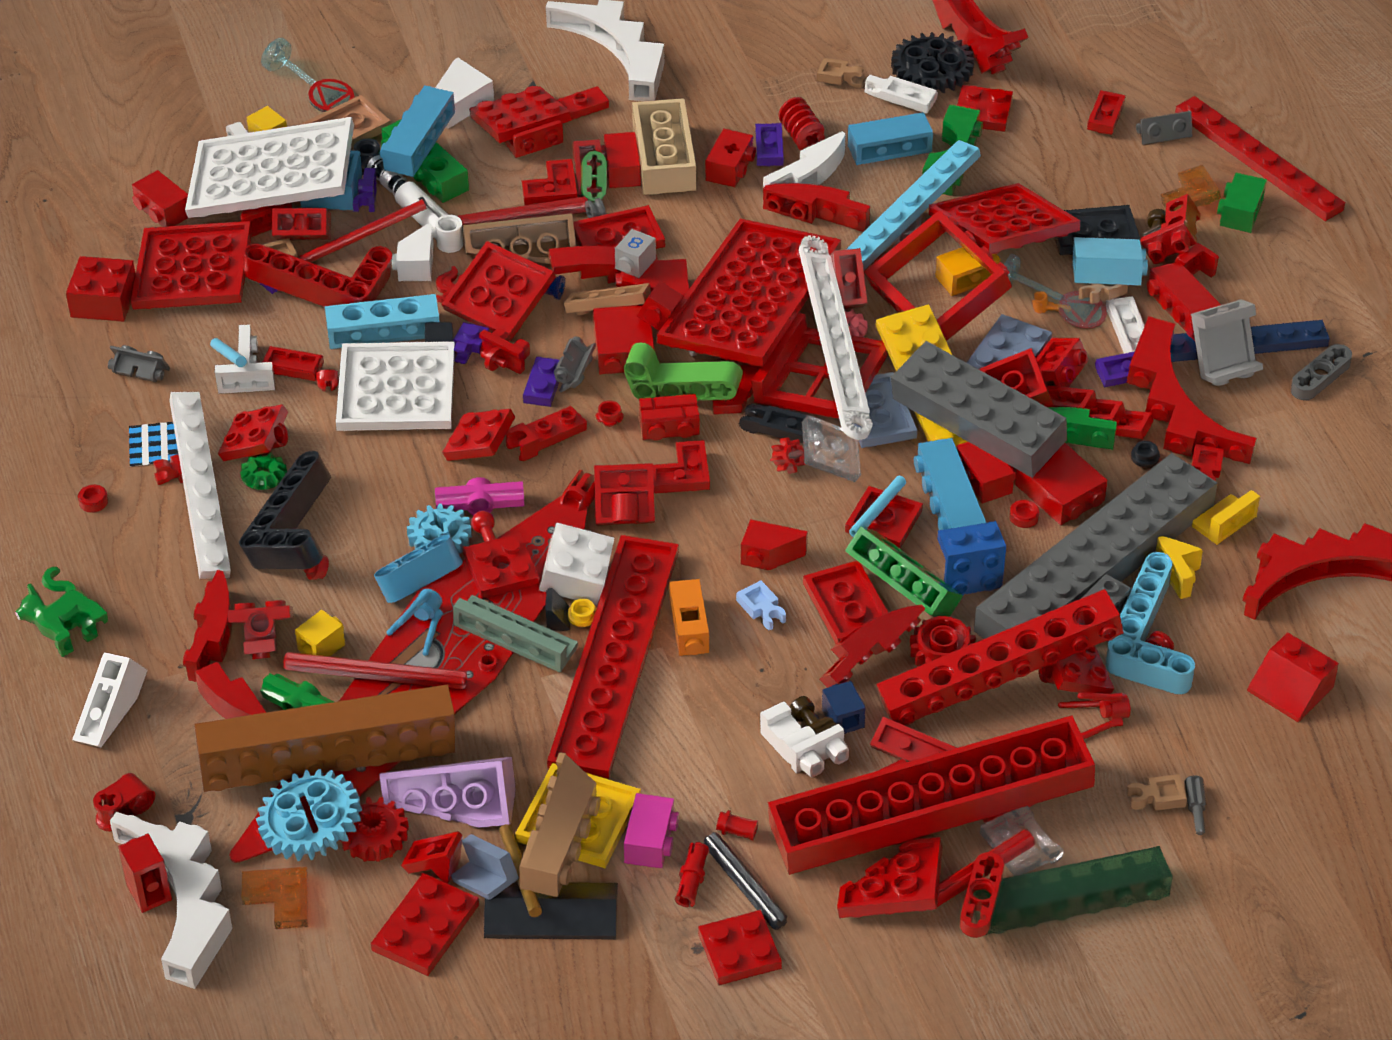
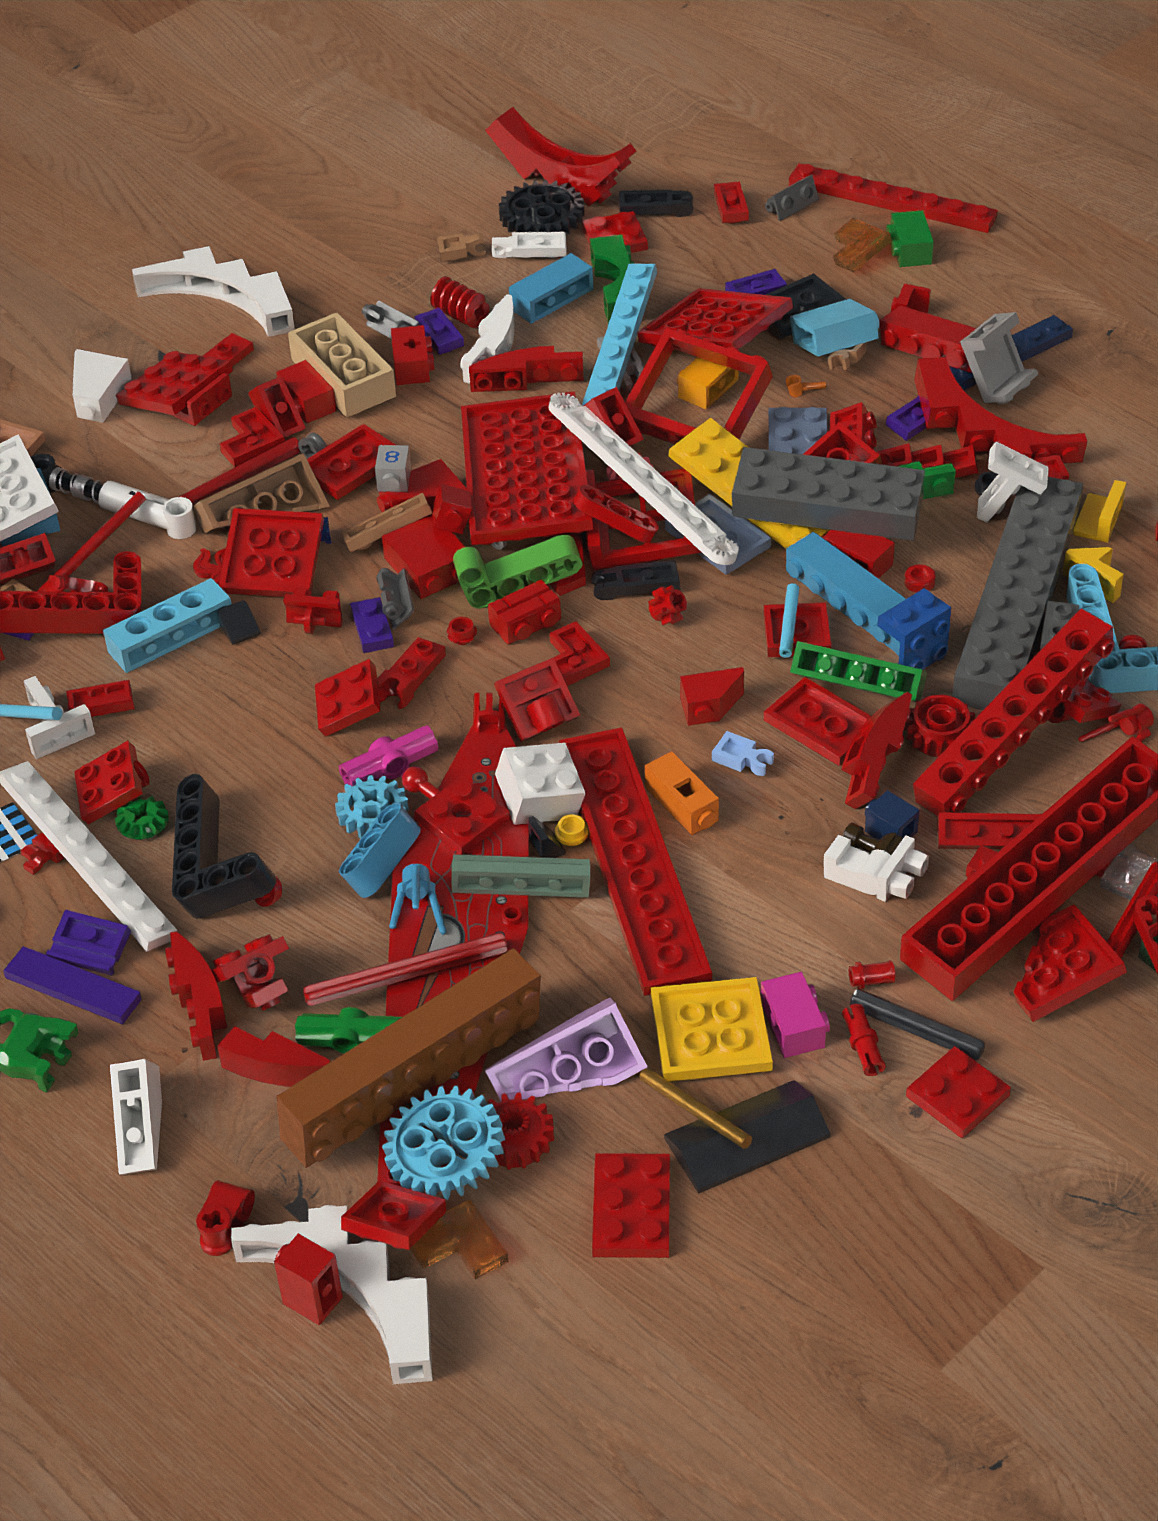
camera: 25 degrees left, 0 degrees up
yellow brick [295,610,345,656] -> none
red hinge [316,369,339,391] -> none
white plate [336,342,455,431] -> none
dark purple plate [352,168,377,212] -> none
dark azure brick [380,85,455,177] -> none
green brick [381,119,469,203] -> none
white slope [392,224,434,281] -> none
red slope [401,831,463,884] -> none
sand blue panel [451,834,519,900] -> none
dark purple plate [453,322,490,364] -> none
medium nougat wedge [519,752,601,897] -> none
red slope [549,246,658,284] -> none
green beam [581,151,607,202] -> none
clear plate [802,415,861,482] -> none
clear light blue piece [1004,253,1107,329] -> none
red brick [1015,443,1108,526] -> none
white tile [1106,296,1145,353] -> none
red hips [1140,194,1201,265] -> none
dark grey beam [1291,344,1352,400] -> none
none -> dark purple tile [3,946,142,1025]
none -> red helmet [44,574,108,592]
none -> dark purple plate [46,910,131,976]
none -> red plate [341,1180,446,1250]
none -> hinge [362,300,419,339]
none -> red beam [573,485,659,543]
none -> black hinge [619,190,694,217]
none -> dark purple plate [725,269,787,295]
none -> white bracket [977,442,1048,523]

